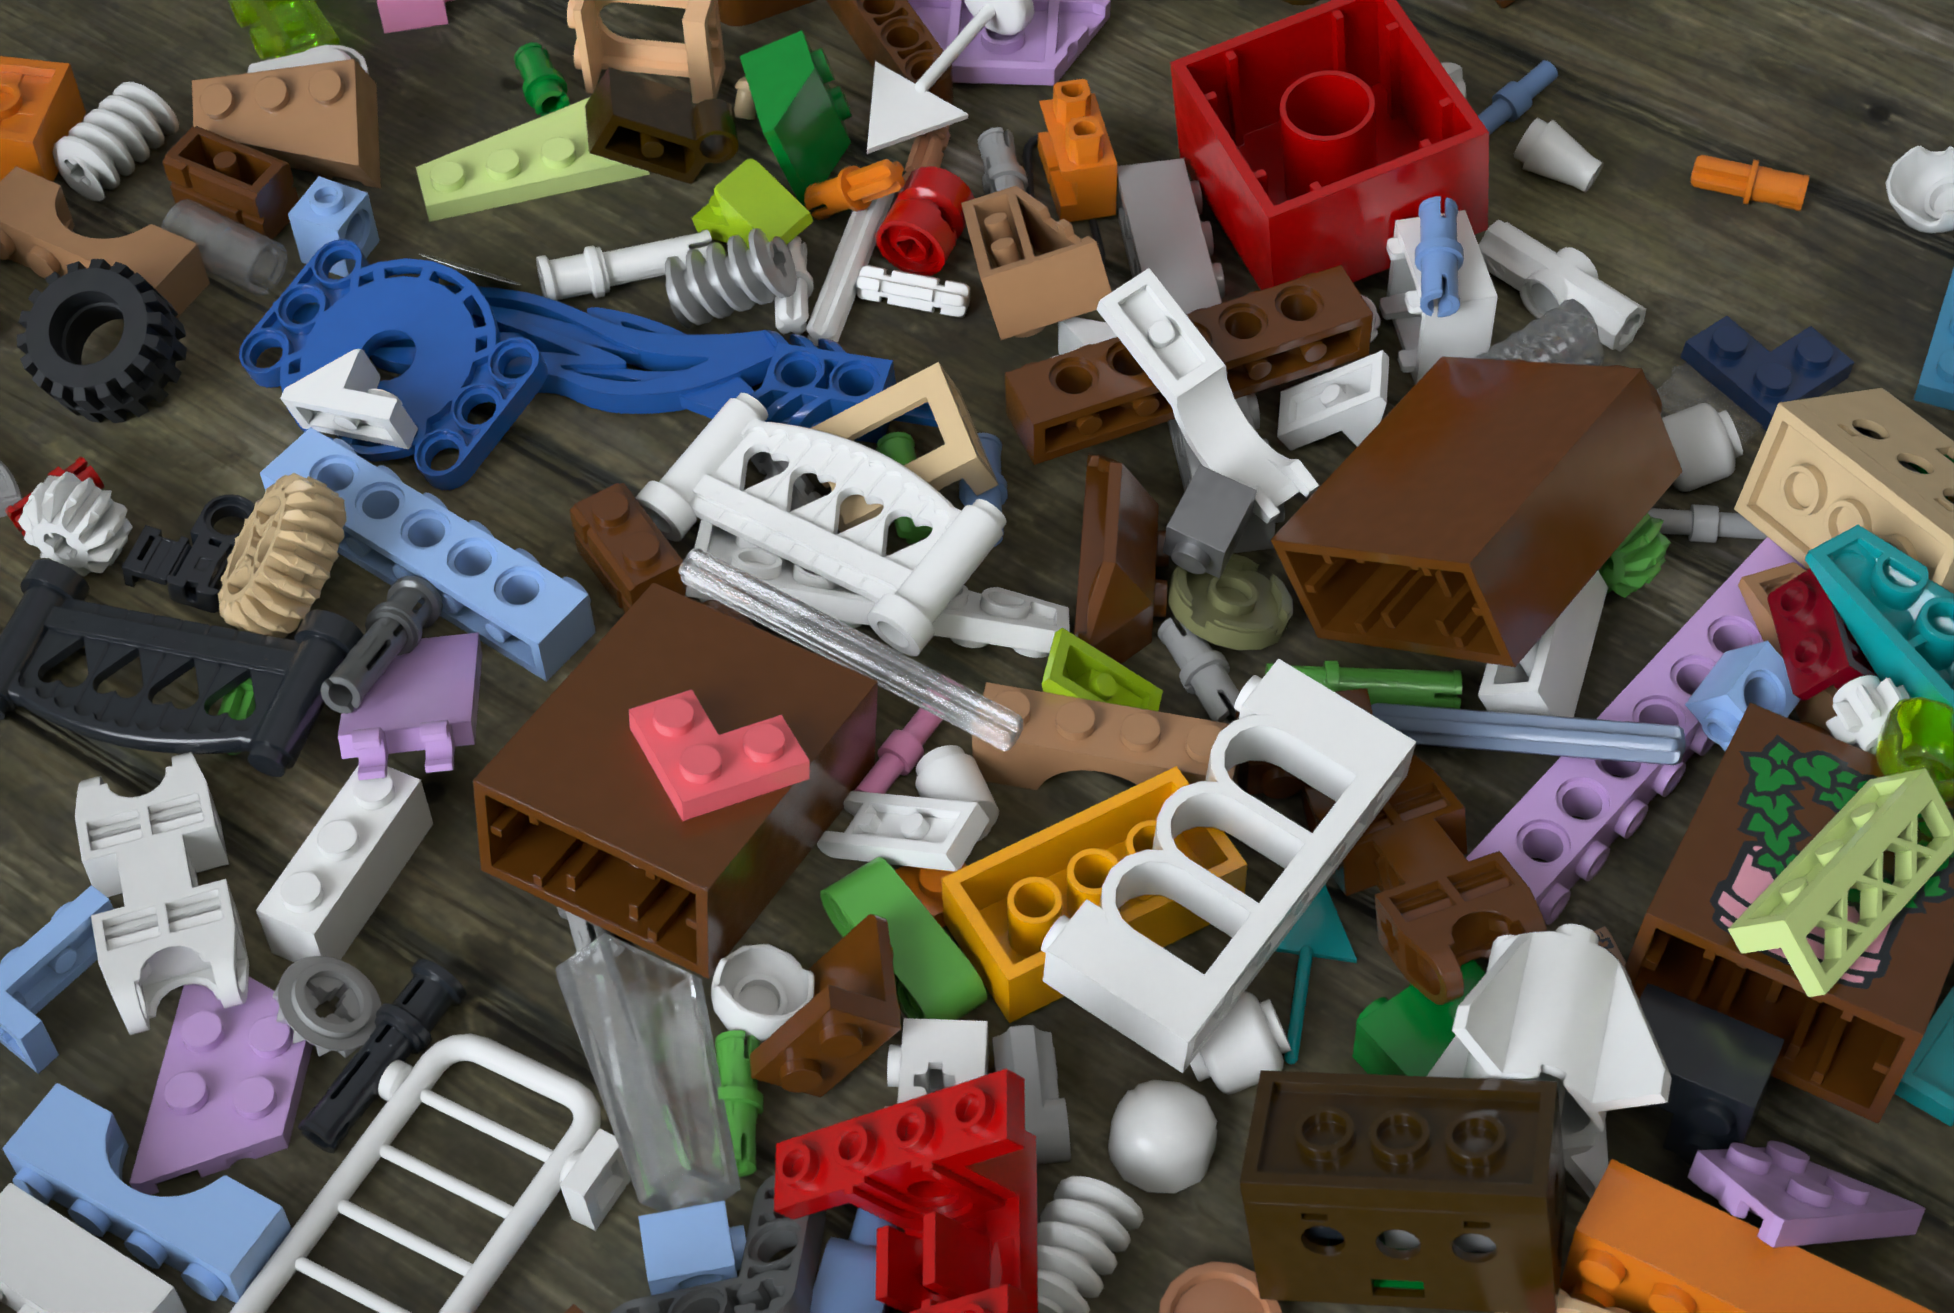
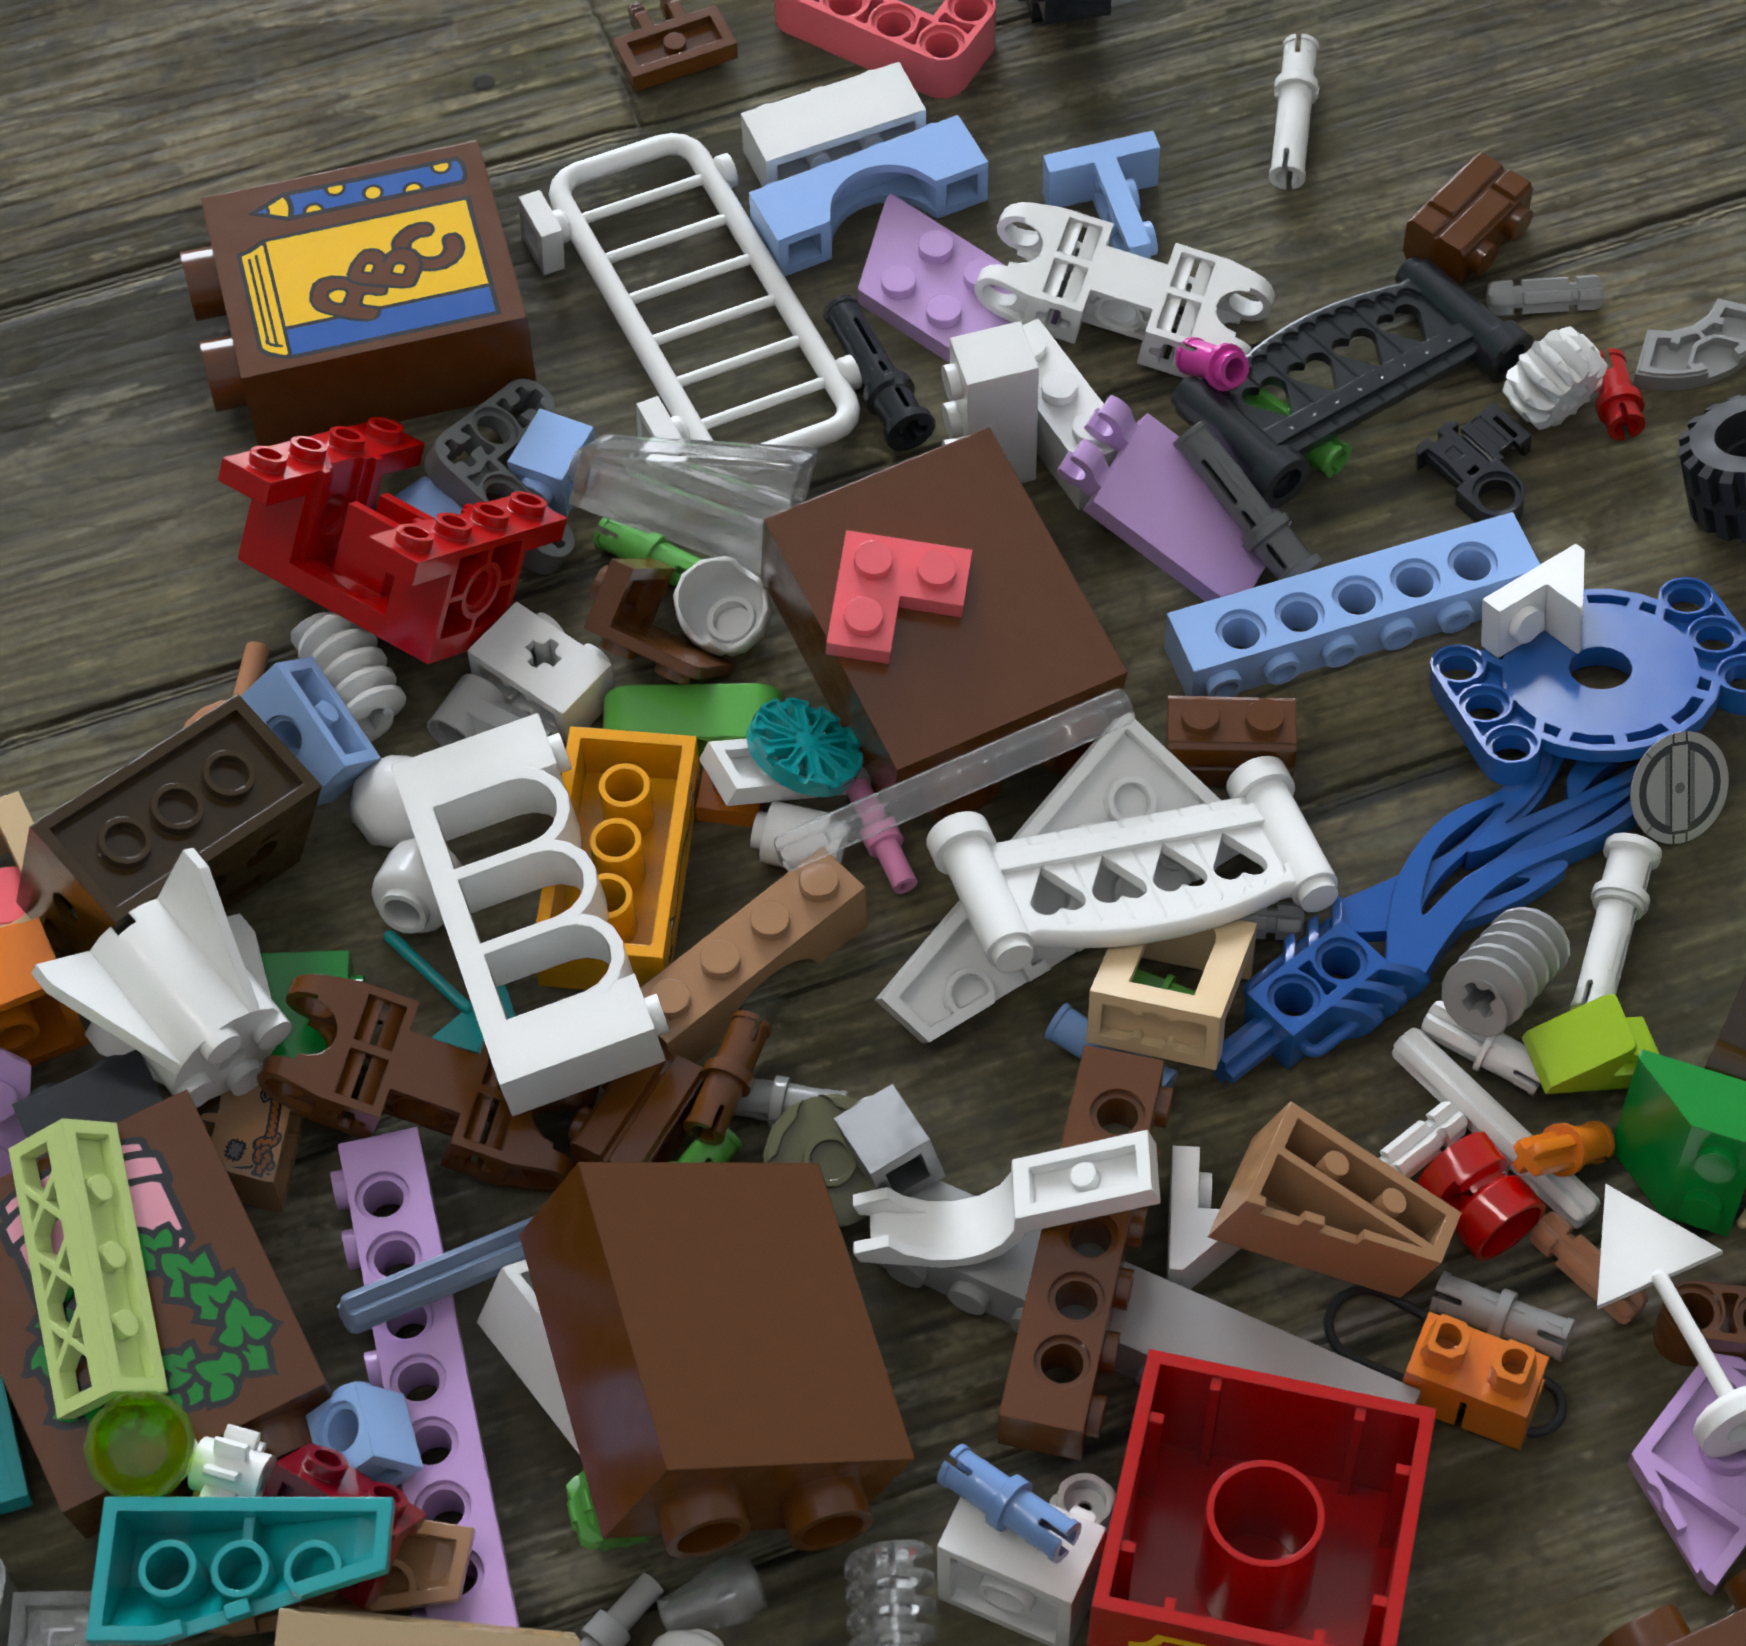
camera: 125 degrees right, 5 degrees up
tan gear [218,473,347,638] -> none
light grey gear [272,956,382,1058] -> none
lime slope [1042,627,1163,711] -> none
reddish brown wedge [1074,454,1169,664] -> none
white slope [1277,350,1389,450] -> none
none -> light blue brick [241,656,381,806]
none -> reddish brown pin [683,1010,772,1145]
none -> teal wheel [746,698,864,797]
none -> white brick [941,321,1039,483]
none -> dark pink pin [1175,337,1249,391]

